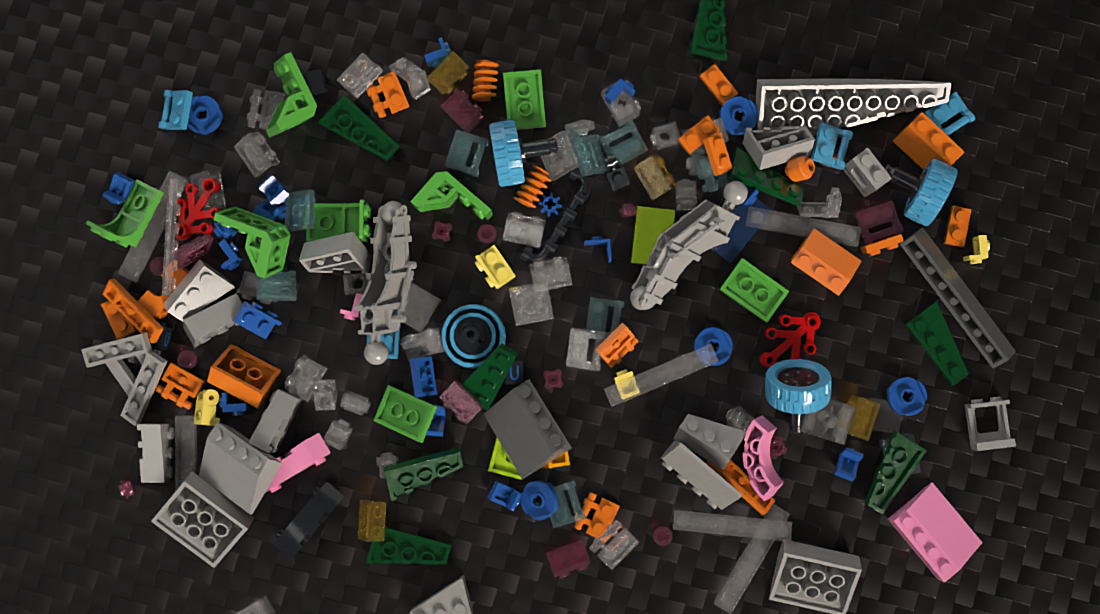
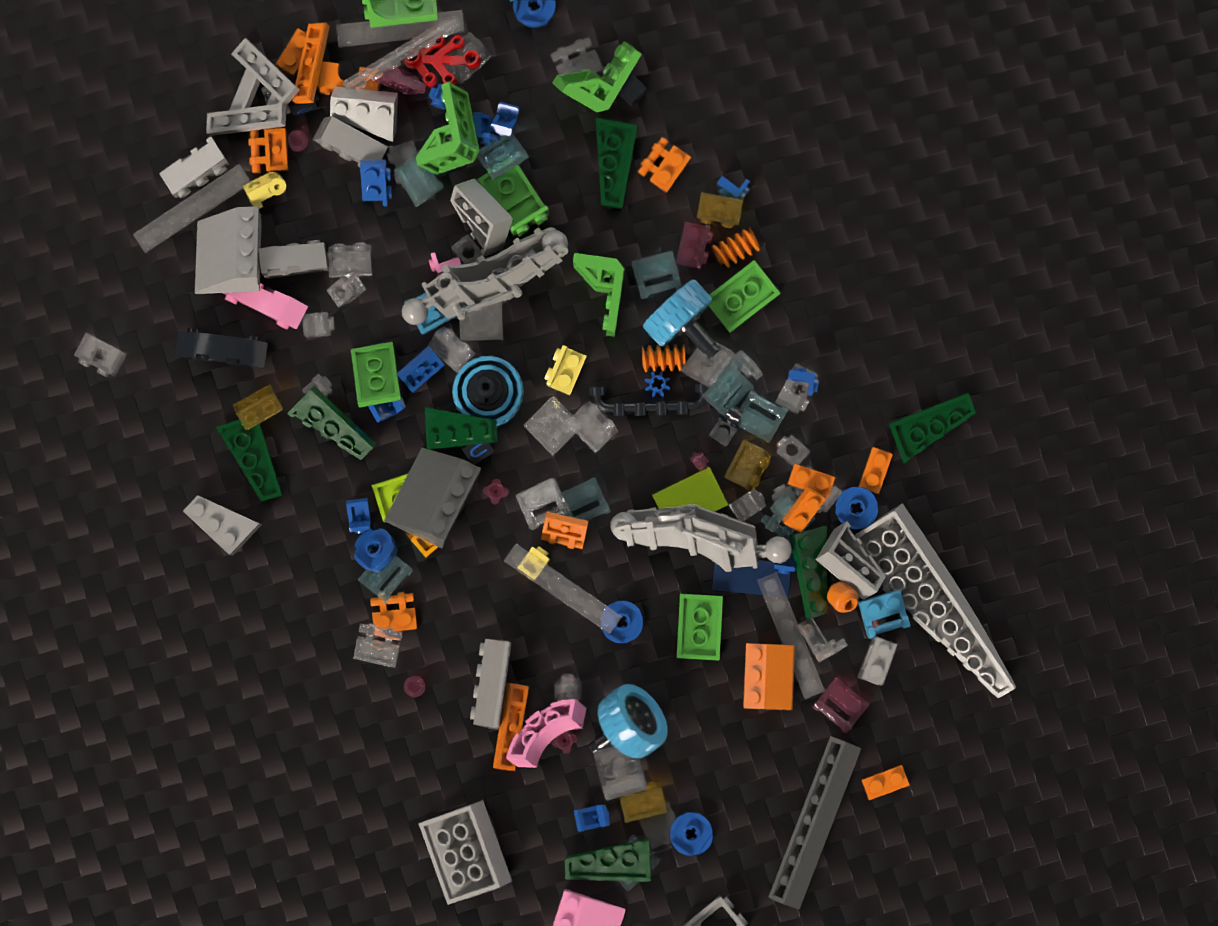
camera: 55 degrees right, 0 degrees up
clear pink plate [118,480,134,499] -> none
clear pink plate [150,257,169,276] -> none
light grey slope [151,471,254,568] -> none
orange slope [207,344,281,409] -> none
blue bracket [218,239,243,271] -> none
blue bracket [219,393,250,416] -> none
clear bracket [234,132,280,178] -> none
clear bracket [337,53,383,98] -> none
clear brick [340,392,371,416] -> none
clear bracket [389,57,431,99] -> none
clear pink plate [432,221,452,242] -> none
clear pink bracket [439,380,483,424] -> none
clear pink plate [478,224,497,244] -> none
clear bracket [503,212,546,248] -> none
clear pink bracket [546,539,591,578] -> none
blue bracket [584,236,612,263] -> none
clear plate [673,510,792,542] -> none
light grey wedge [674,414,747,470] -> none
clear plate [714,504,790,614] -> none
red plant [760,312,821,368] -> none
orange plate [860,234,904,256] -> none
dark azure wheel [884,159,958,226] -> none
orange slope [893,112,964,170] -> none
dark green wing [905,301,969,386] -> none
dark azure plate [924,92,975,137] -> none
light yellow bracket [963,235,990,264] -> none

